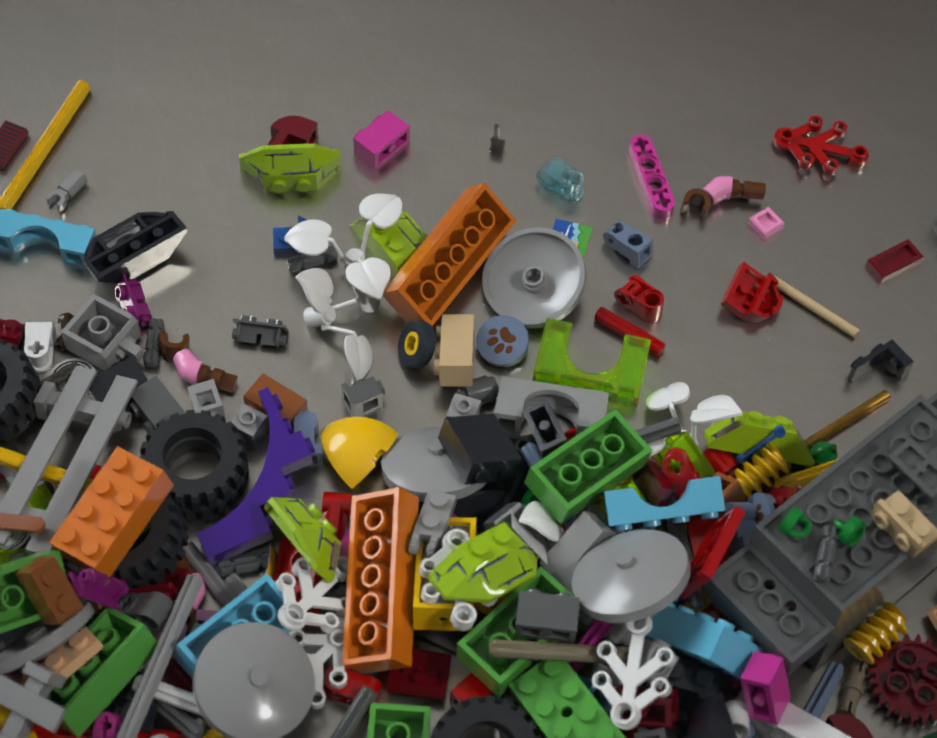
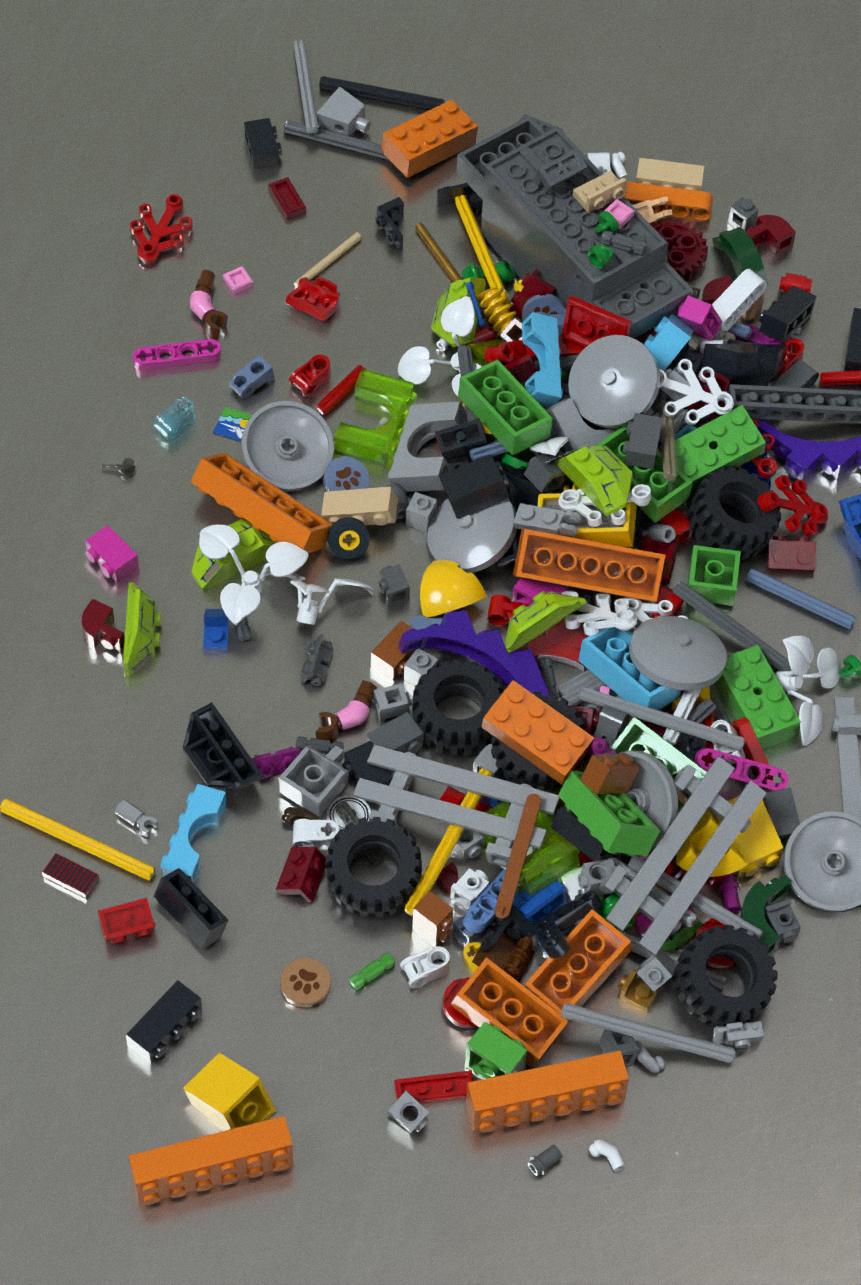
camera: 85 degrees left, 0 degrees up
none -> bright pink tile [604,199,635,229]
none -> light grey bar [639,522,676,543]

